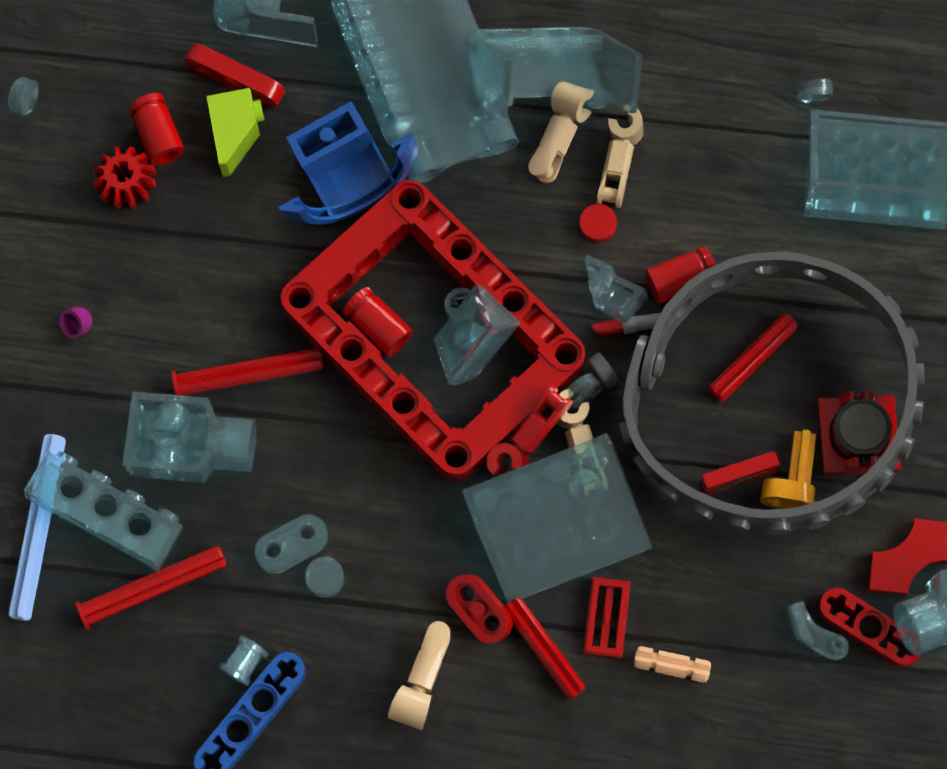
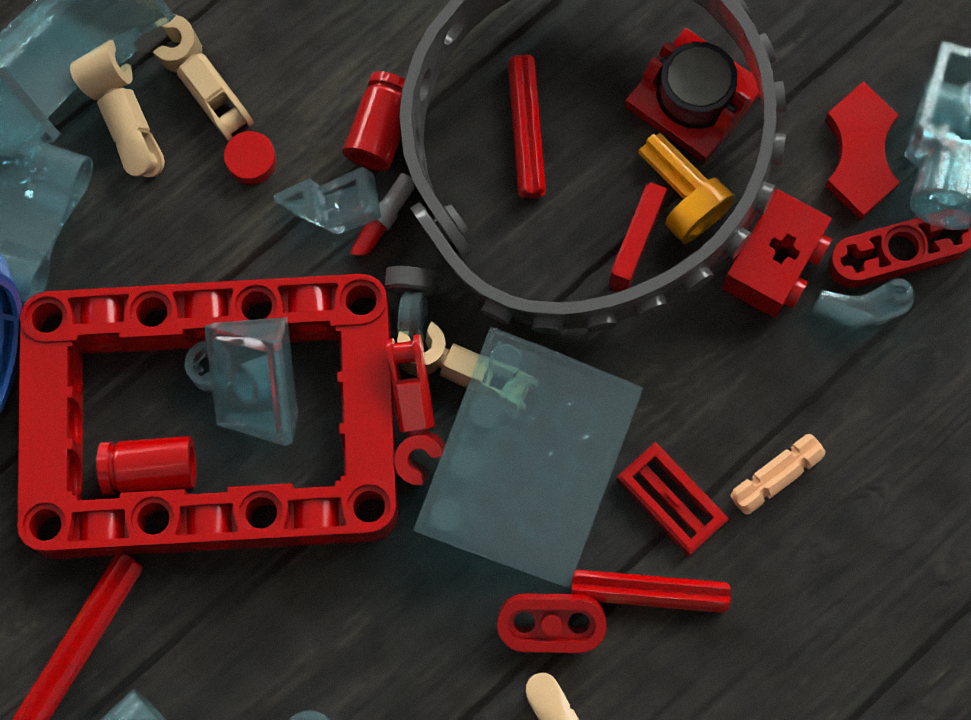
camera: 50 degrees left, 0 degrees up
none -> red brick [722,189,833,319]

